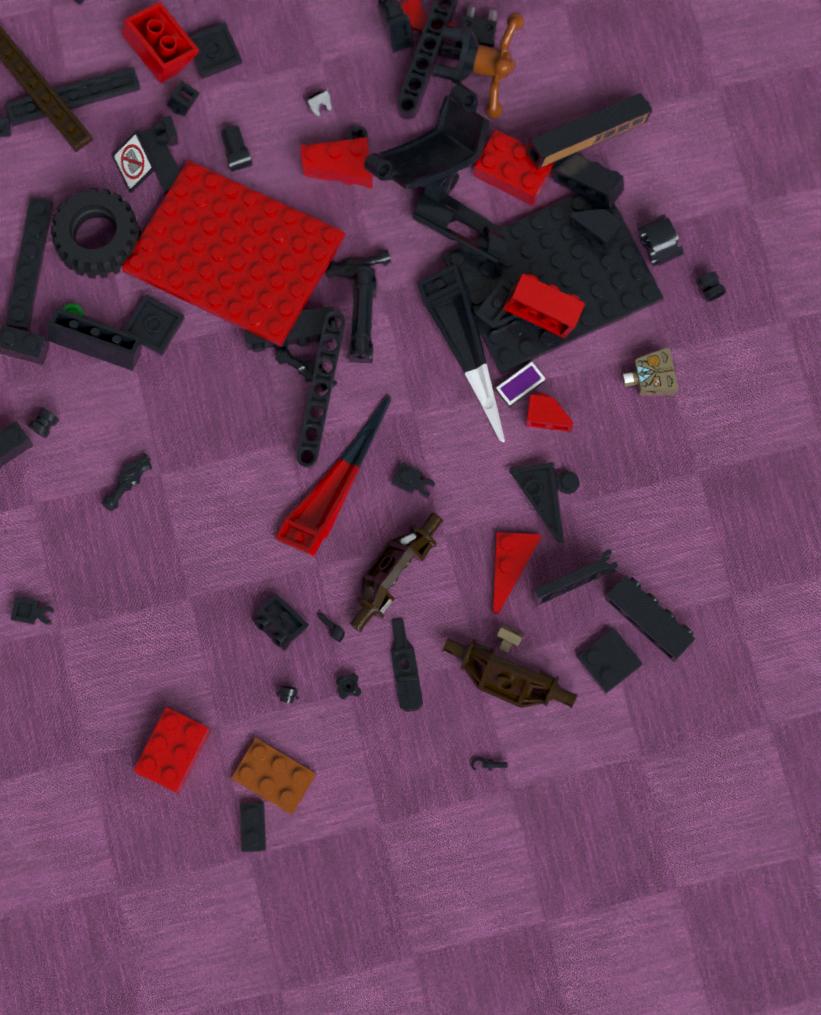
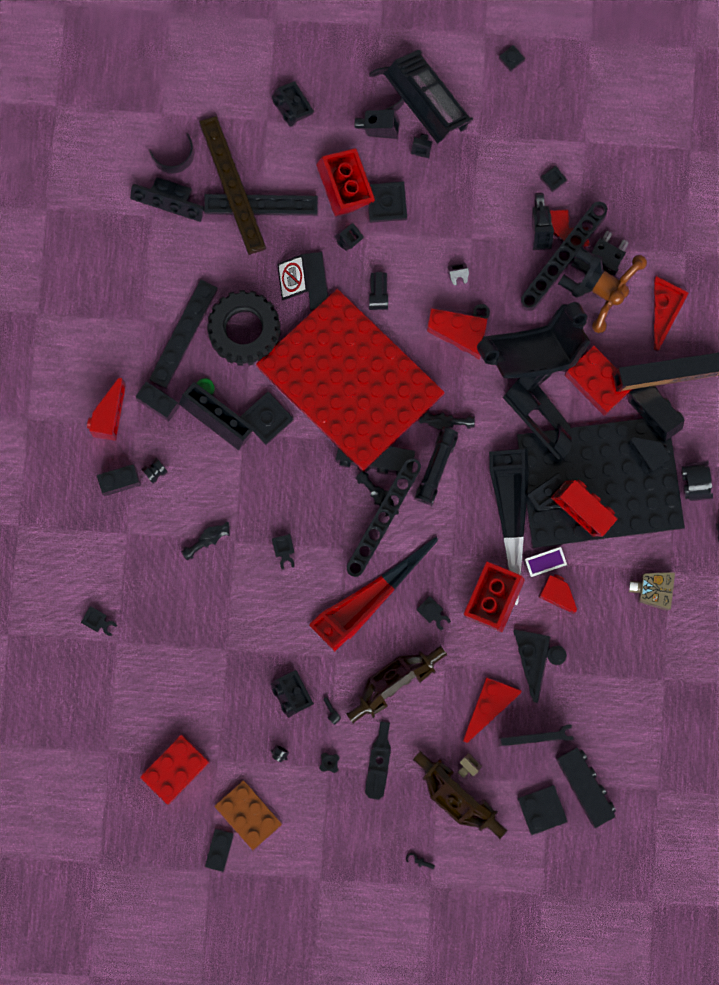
camera: 15 degrees right, 5 degrees up
black tile [153,116,178,146] -> none
none -> black plate [272,534,295,570]
none -> red brick [464,562,525,633]
none -> red wing [654,276,689,352]

